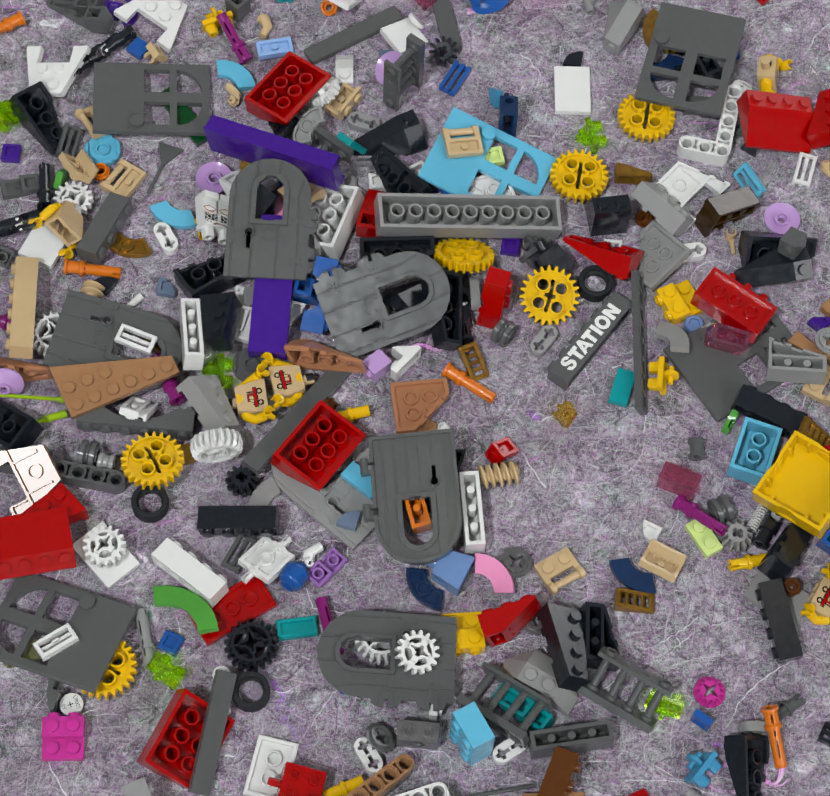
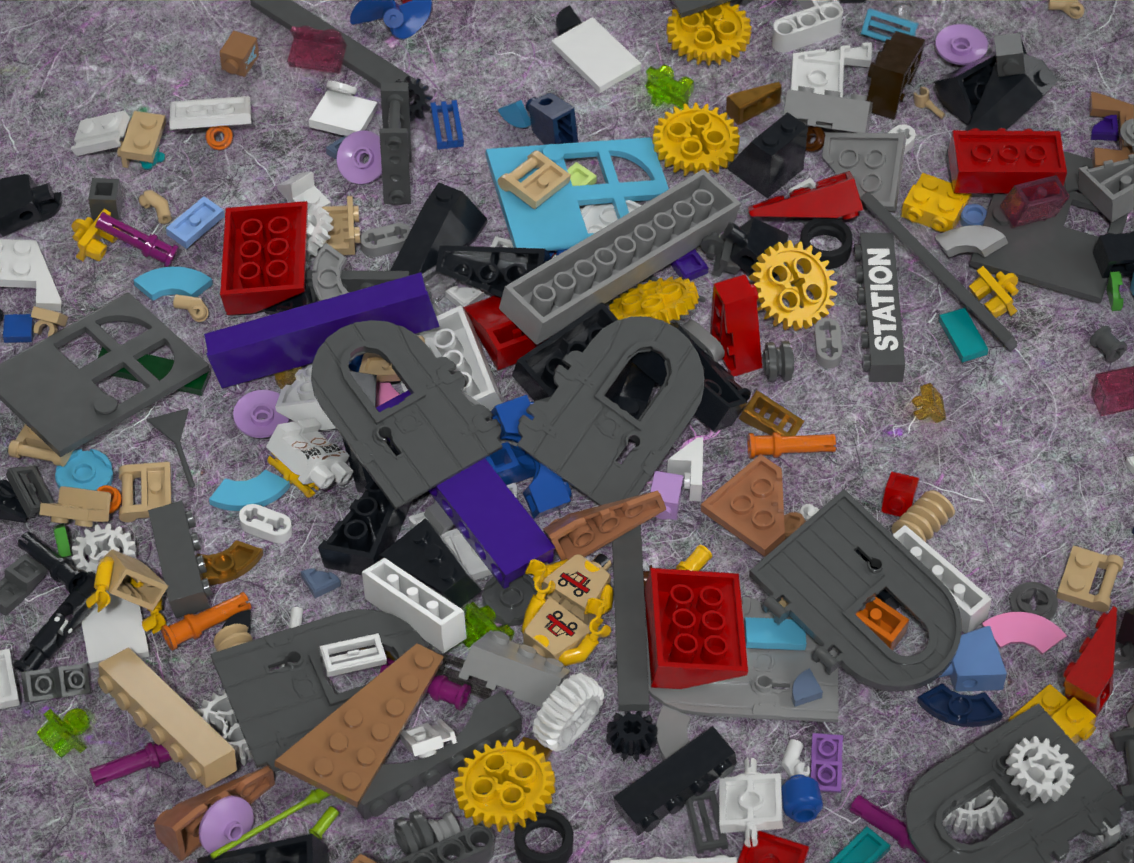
camera: 35 degrees left, 10 degrees down
dark grey tile [304,6,403,65] -> none
teal tile [336,131,368,155] -> none

